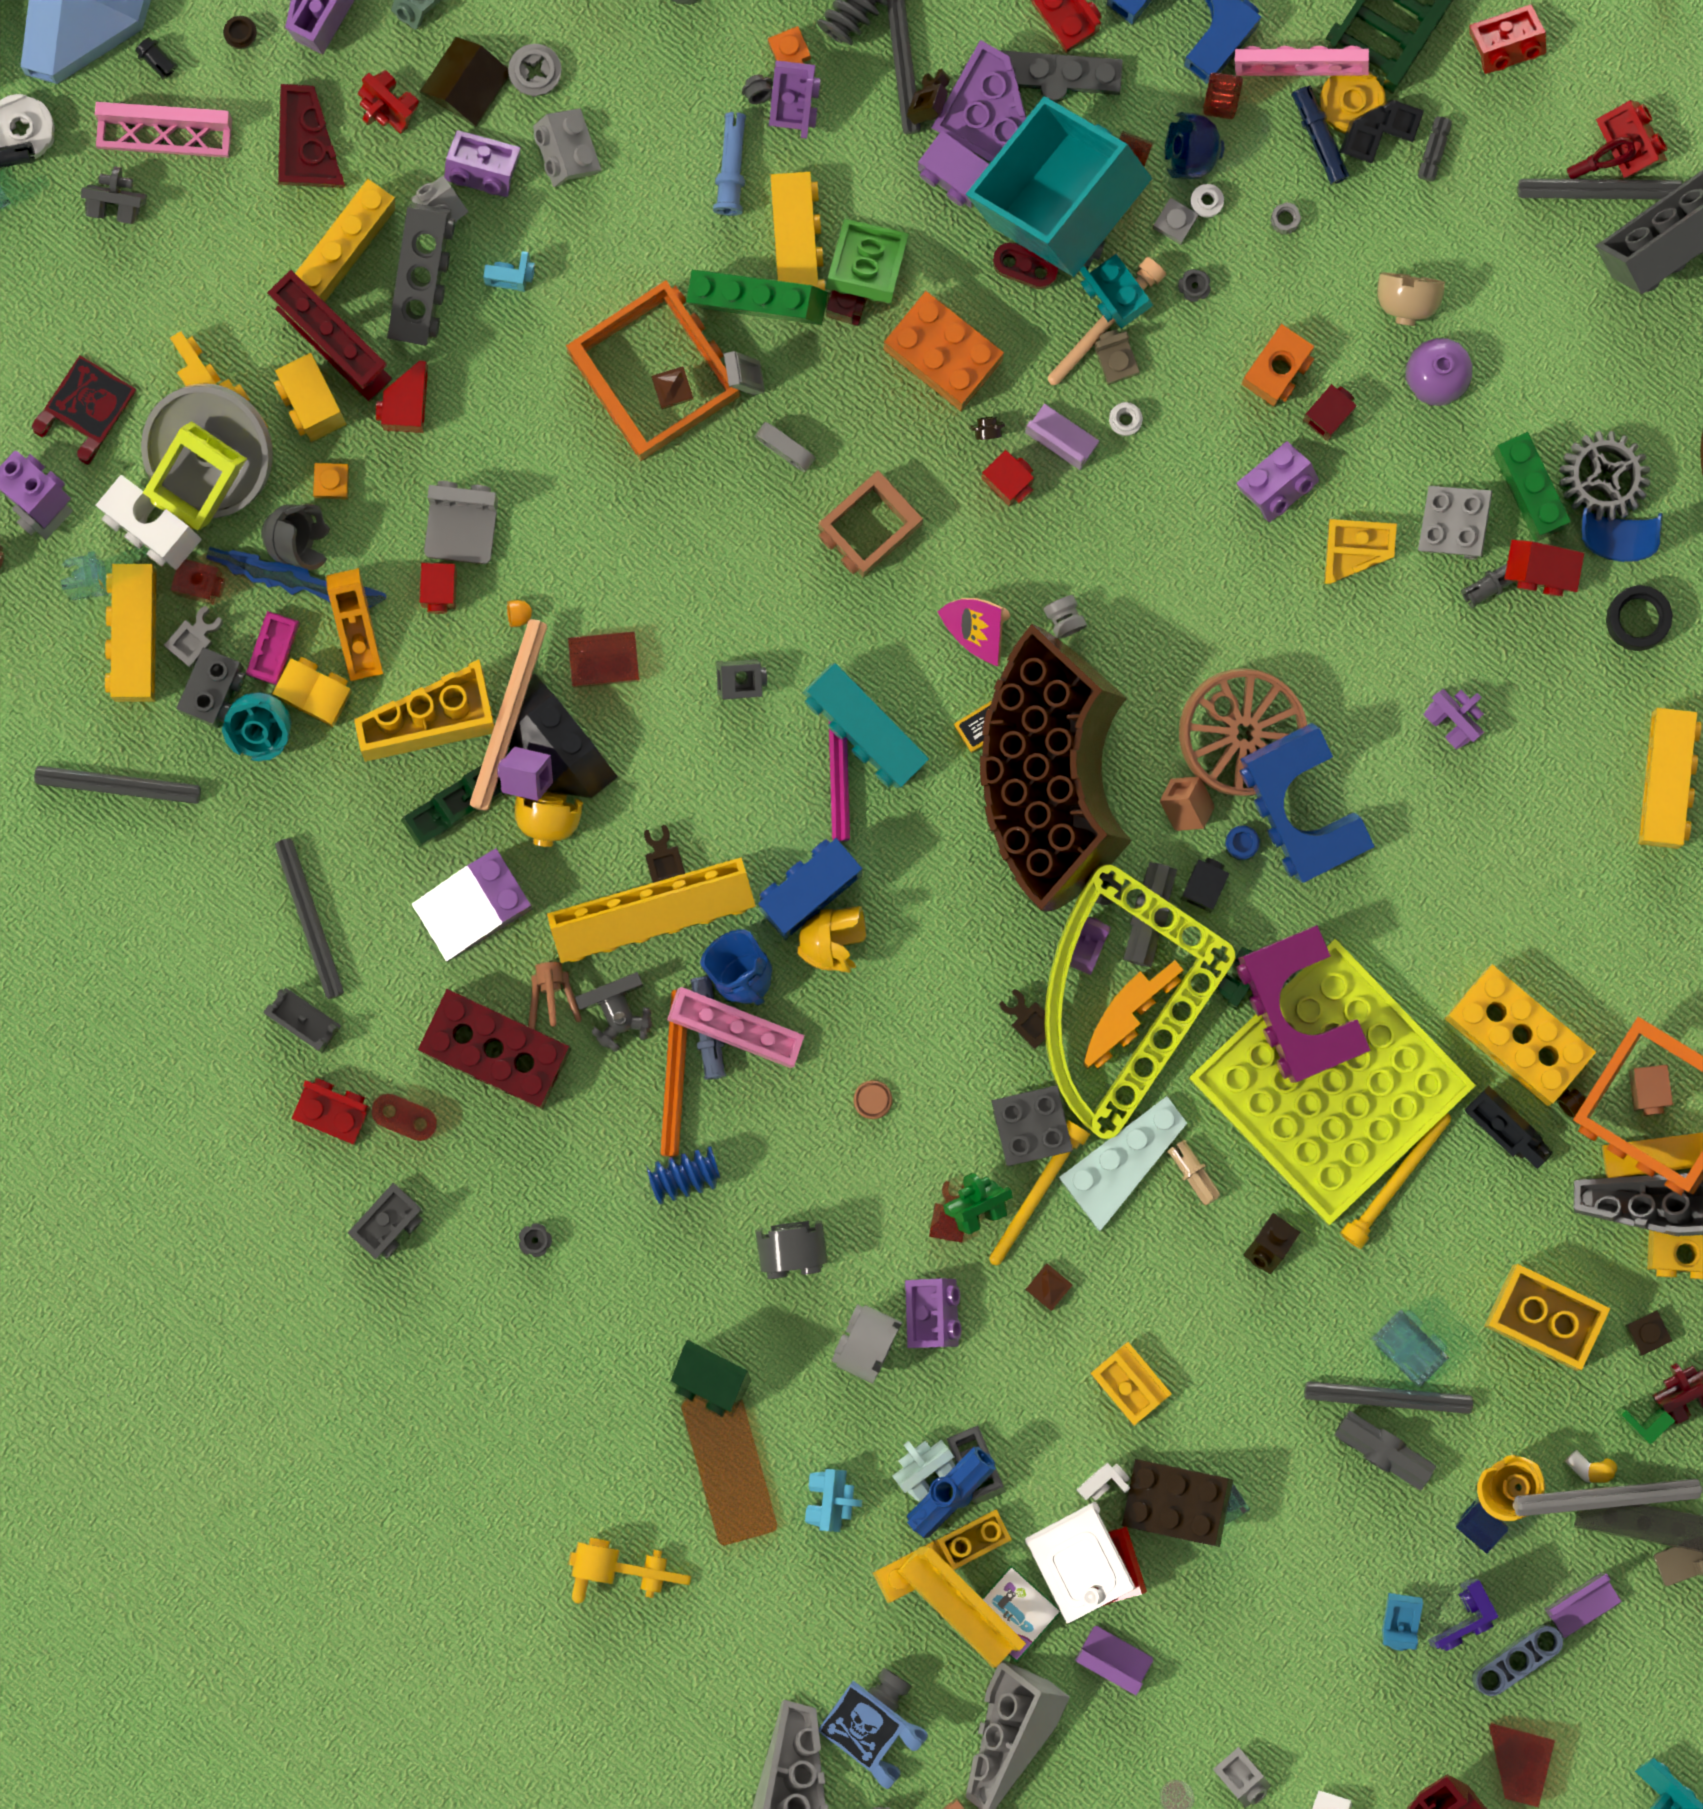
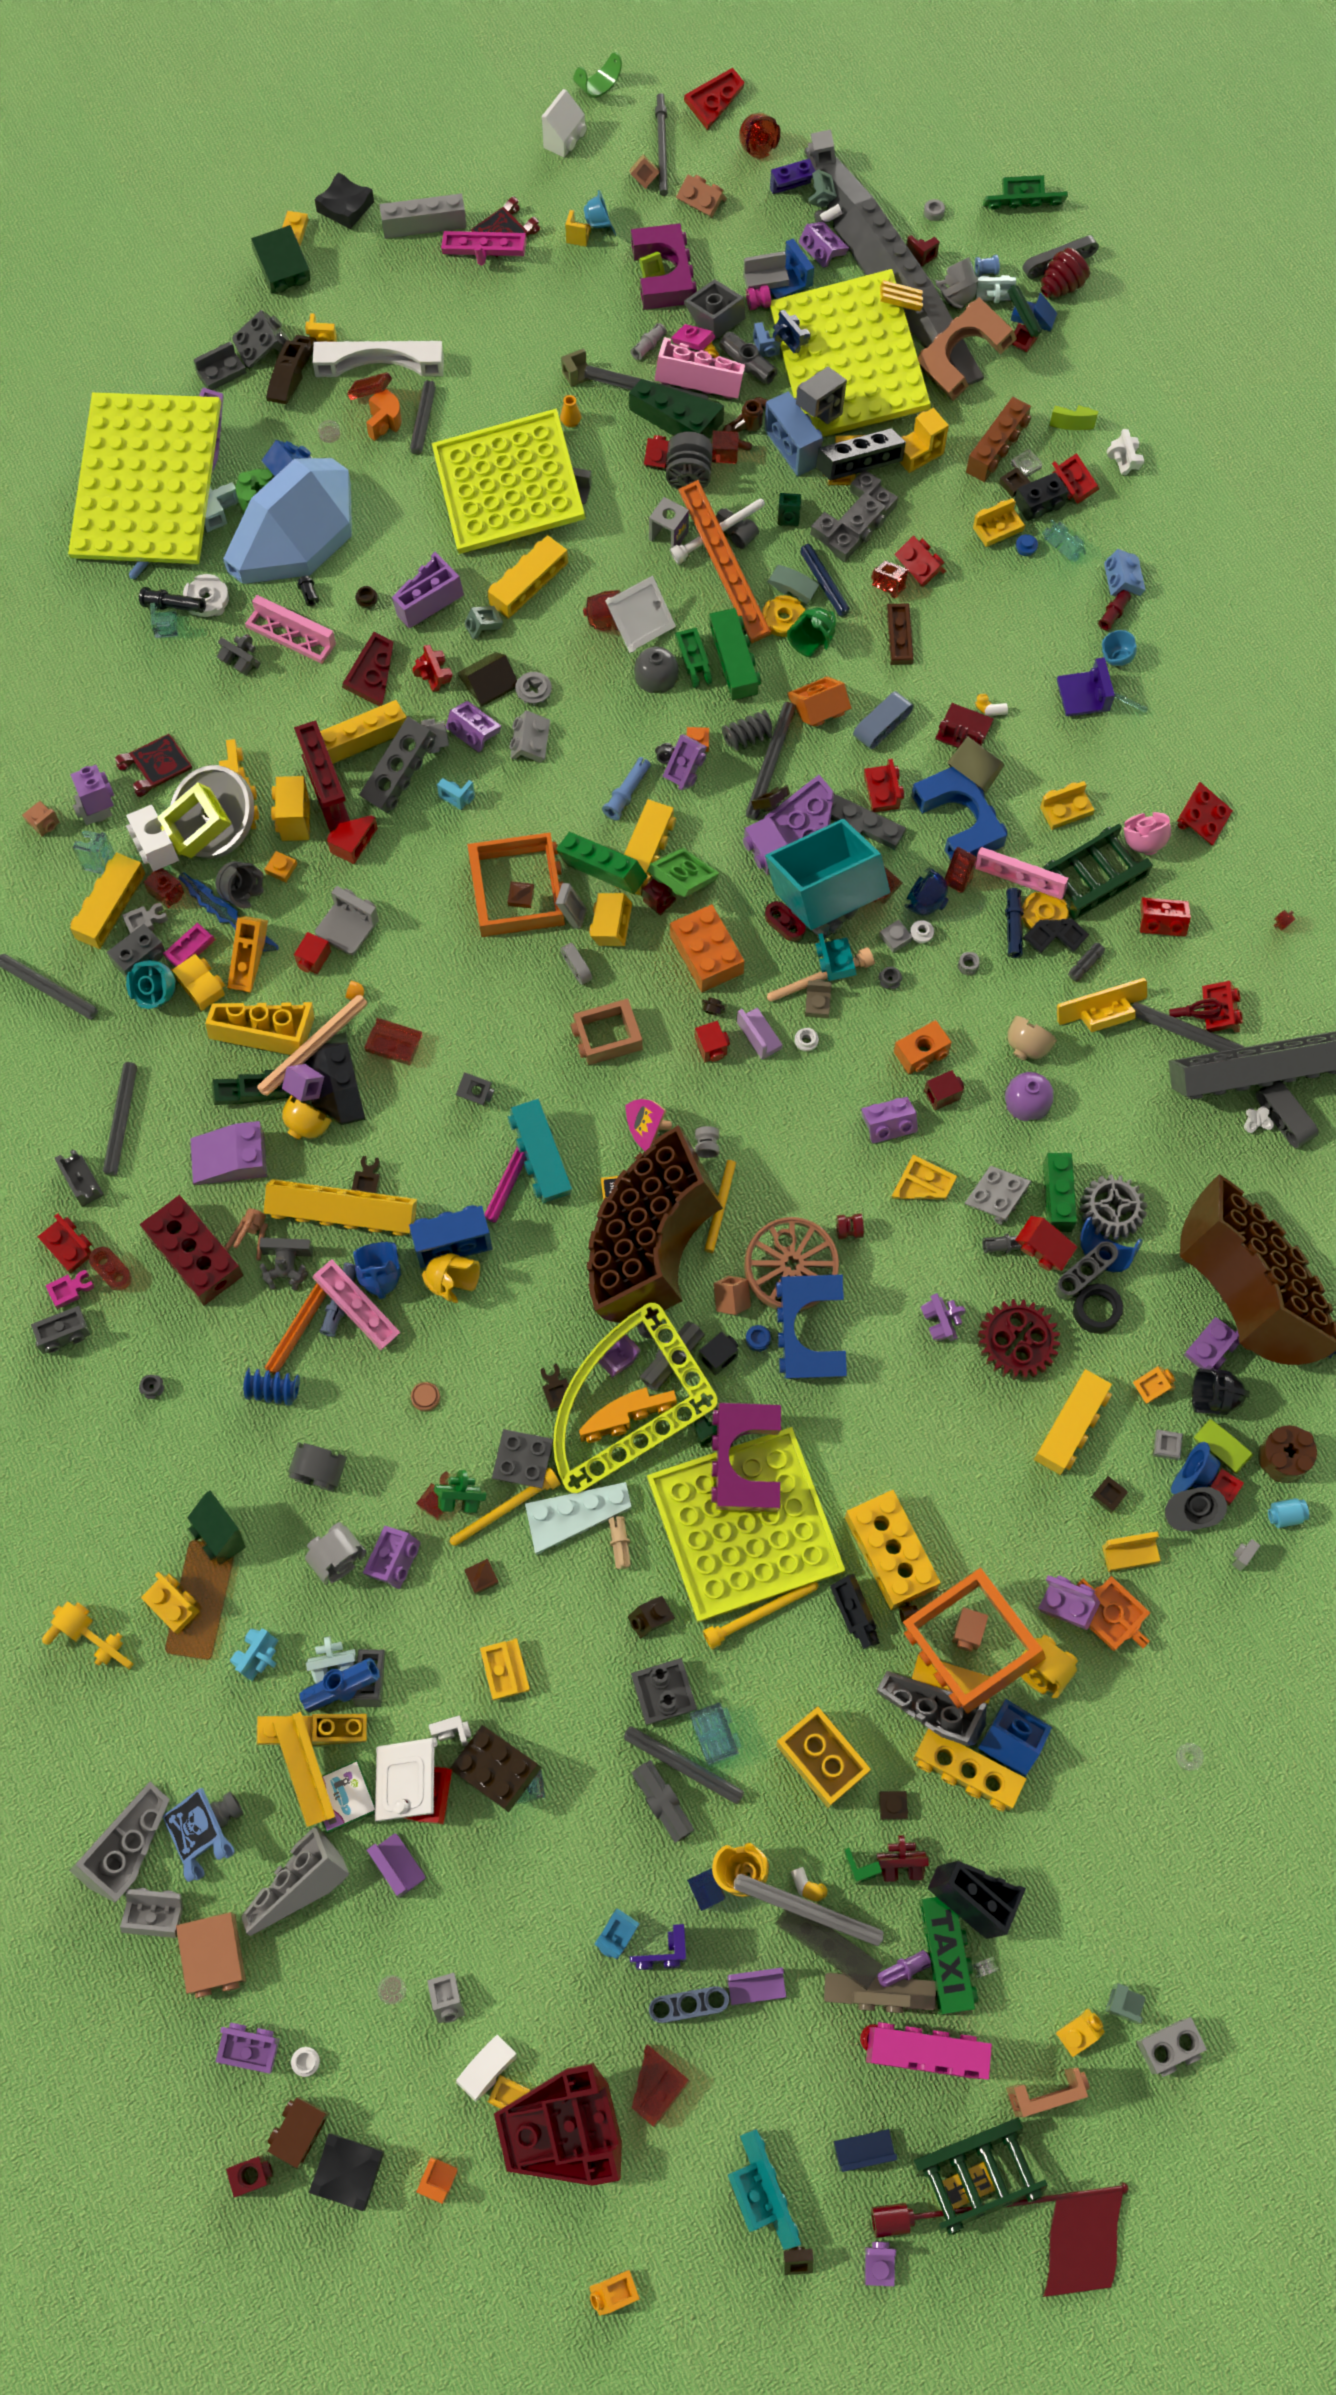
camera: 25 degrees right, 15 degrees down
none -> dark pink plate [45,1270,95,1310]
none -> yellow bracket [141,1571,200,1635]
none -> yellow brick [589,893,632,946]
none -> dark grey plate [631,1658,697,1726]
none -> yellow bar [704,1160,736,1253]
none -> dark red wheel [836,1213,864,1239]
none -> dark red gear [978,1299,1060,1380]
none -> dark grey beam [1055,1242,1118,1300]
none -> yellow bracket [1057,978,1147,1032]

